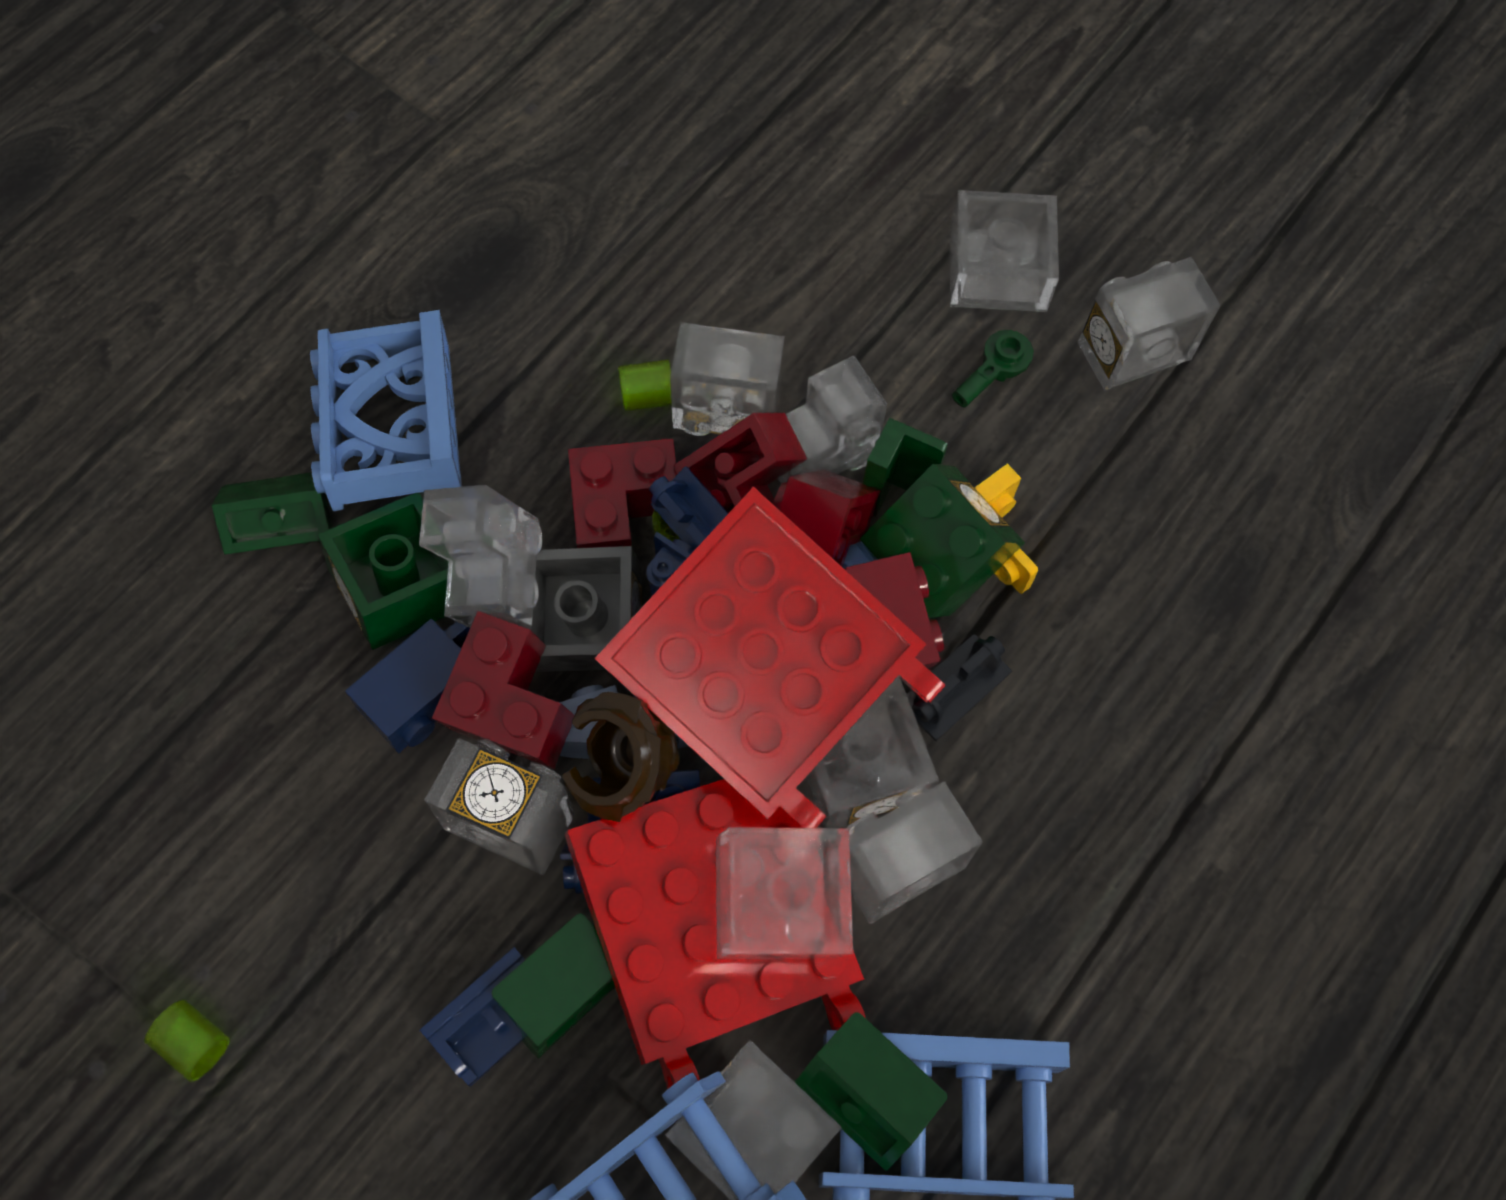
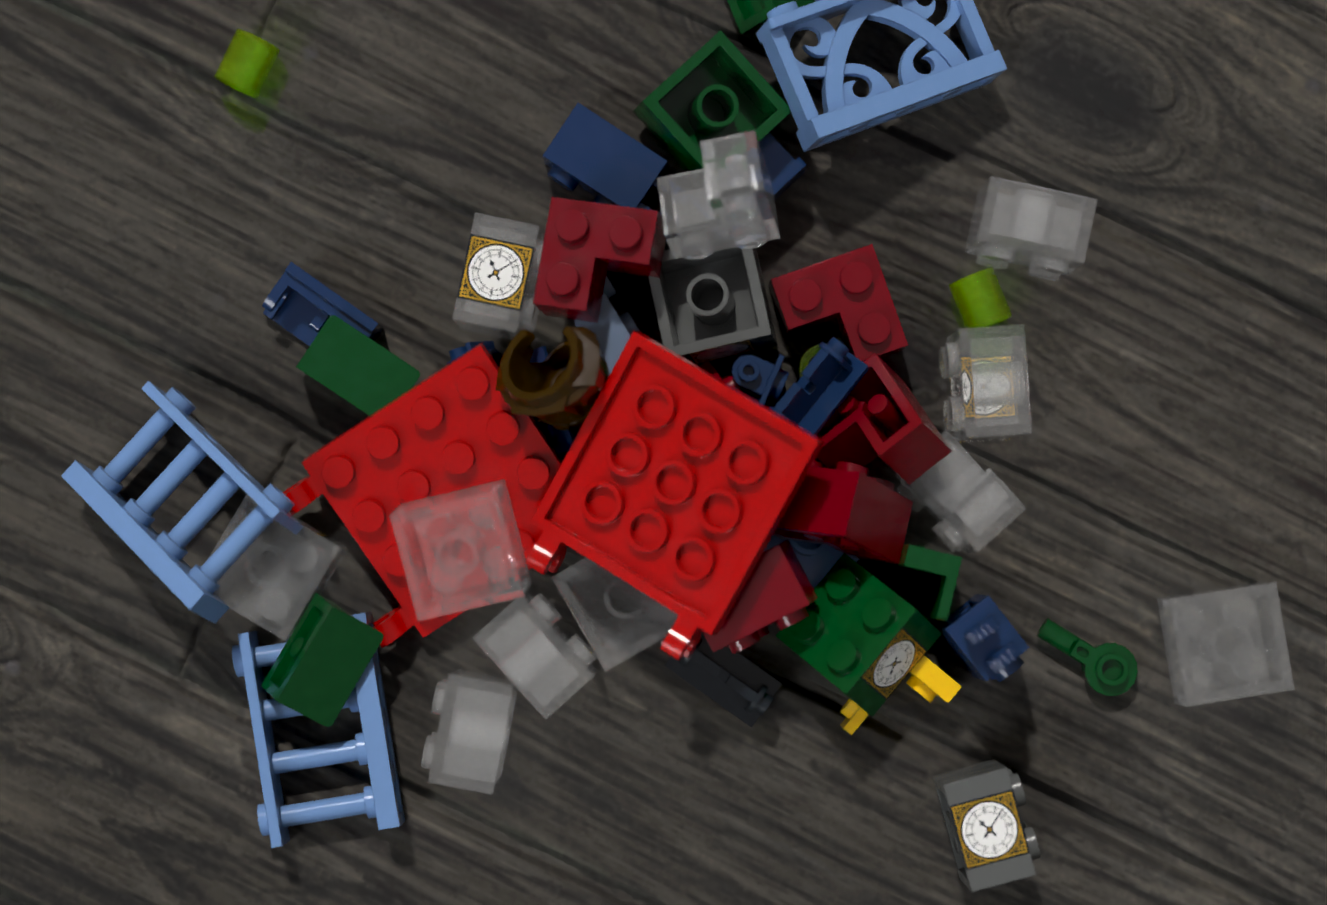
camera: 85 degrees right, 20 degrees up
clear brick [1078,257,1221,390] -> none
none -> clear brick [421,669,520,795]
none -> brick [932,759,1041,892]
none -> dark blue hinge [934,594,1029,682]
none -> clear brick [965,176,1098,281]

